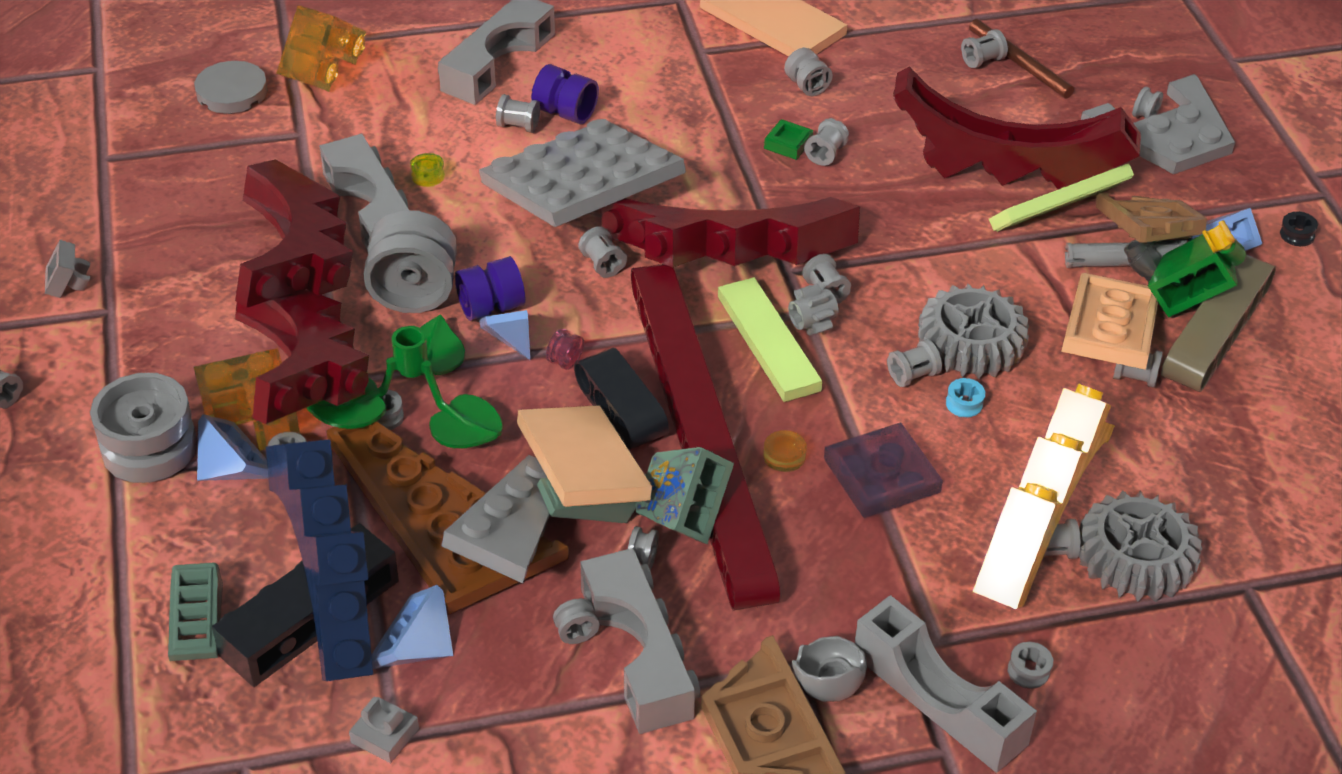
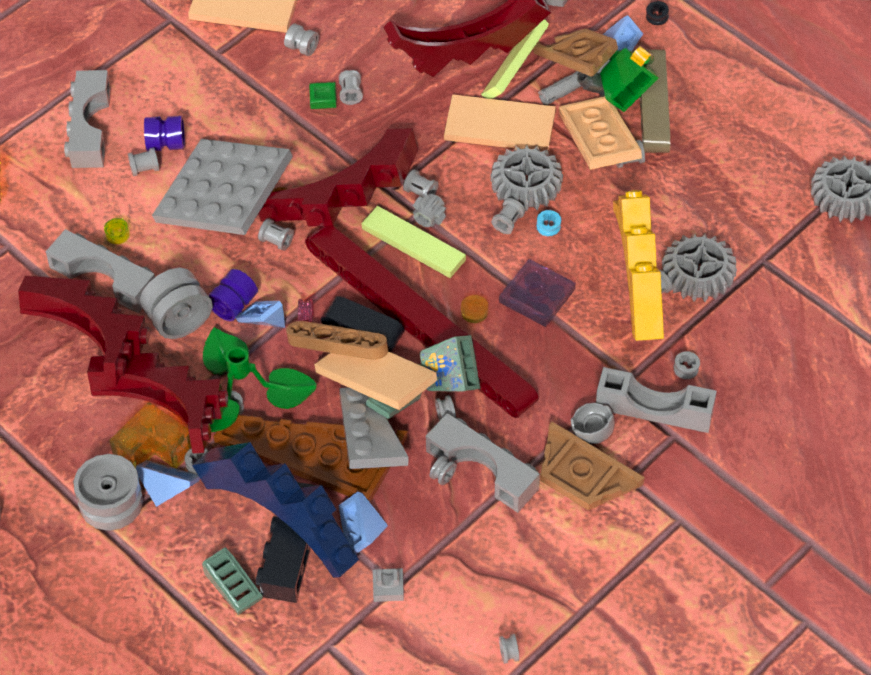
camera: 30 degrees left, 10 degrees up
none -> medium nougat beam [286,321,388,360]
none -> light nougat tile [444,95,556,152]

